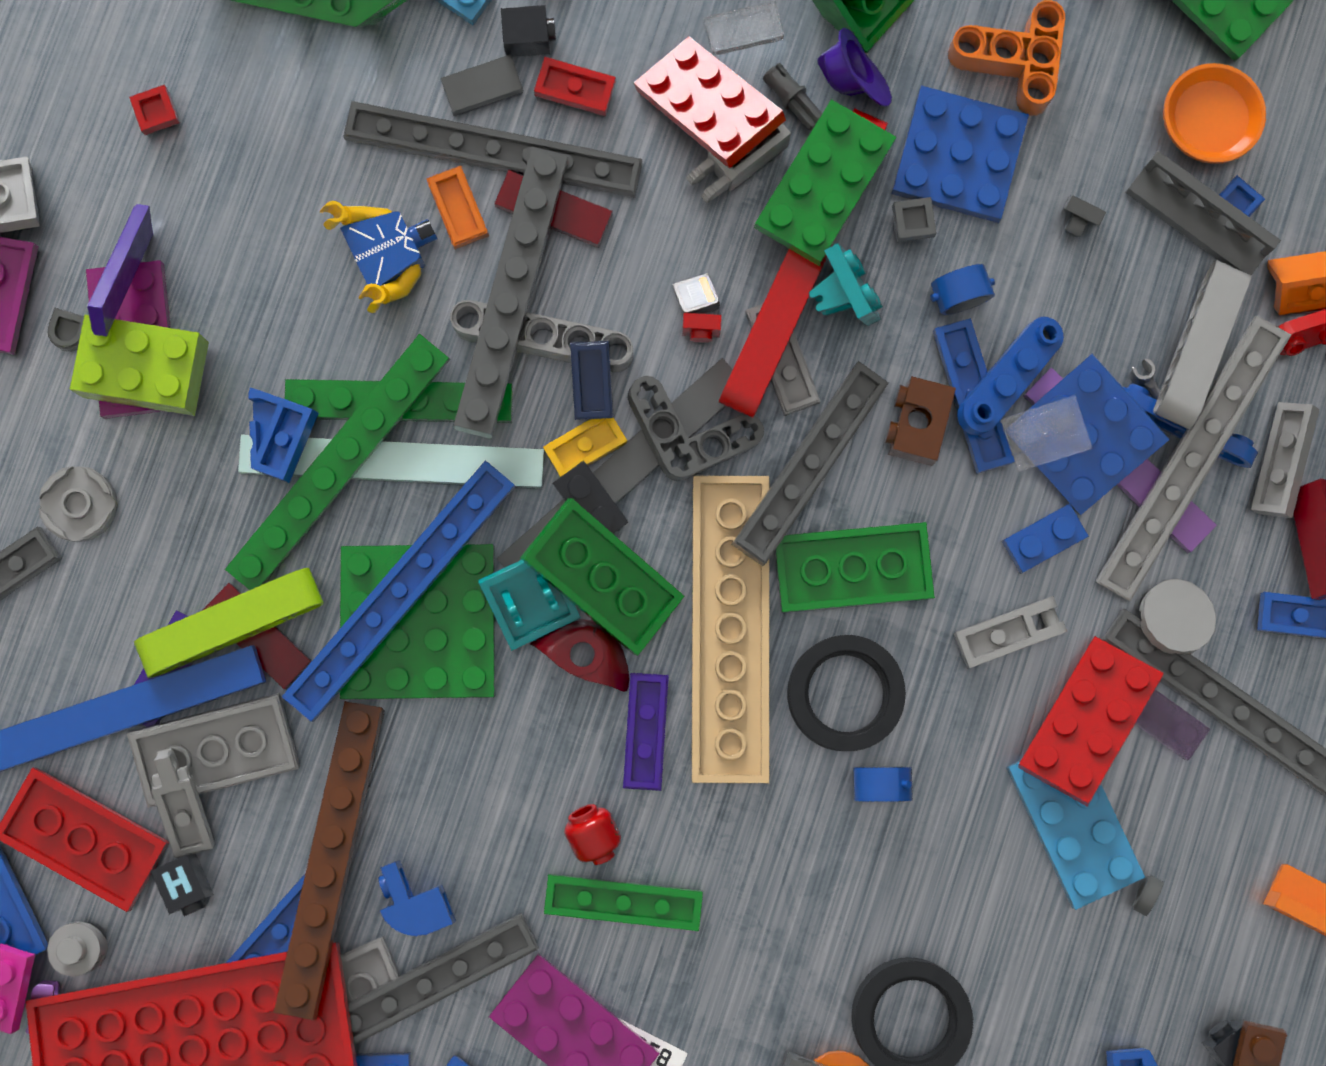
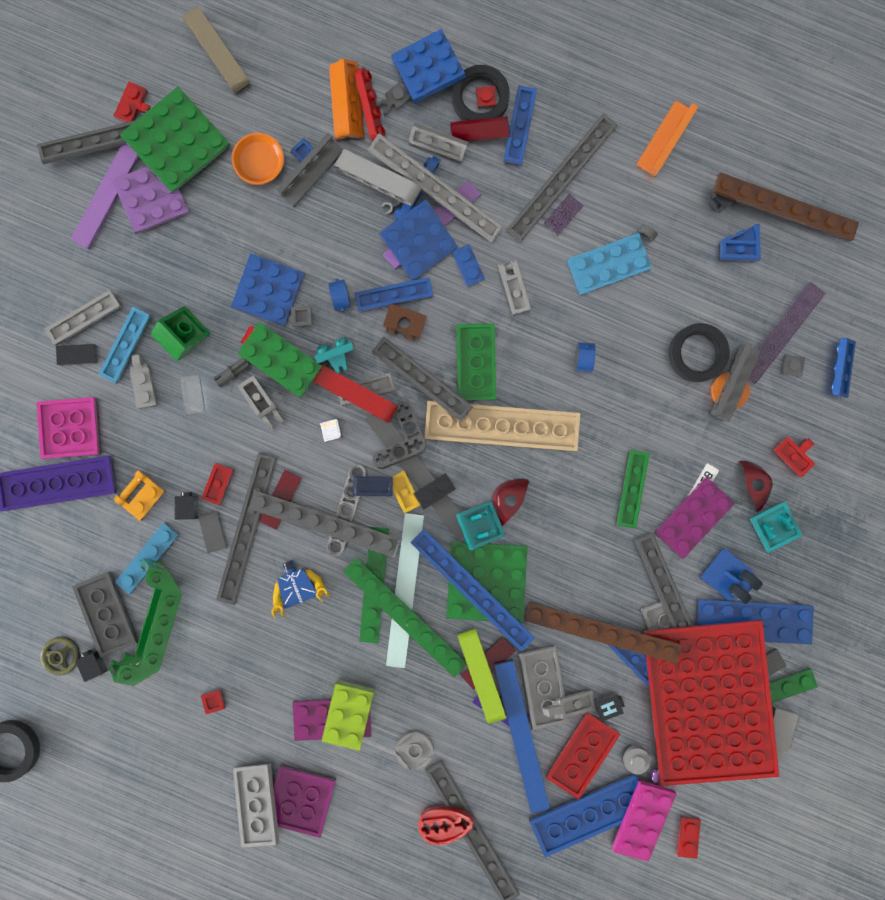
camera: 80 degrees left, 5 degrees up
dark grey tile [47,307,84,352] -> none
dark purple tile [87,204,153,337] -> none
blue wing [248,387,319,483] -> none
blue brick [378,860,456,936] -> none
orange tile [426,165,489,249] -> none
green plate [520,498,685,656] -> none
red head [564,804,621,865] -> none
dark purple tile [623,673,669,791] -> none
plate [634,36,786,169] -> none
red plate [682,313,722,343] -> none
black tyre [787,635,906,751] -> none
dark purple piece [817,27,892,107] -> none
orange beam [948,0,1065,116] -> none
blue plate [957,317,1064,435] -> none
clear plate [1001,394,1093,472] -> none
red plate [1018,636,1164,807] -> none
dark grey tile [1064,194,1106,238] -> none
light grey tile [1139,579,1216,655] -> none

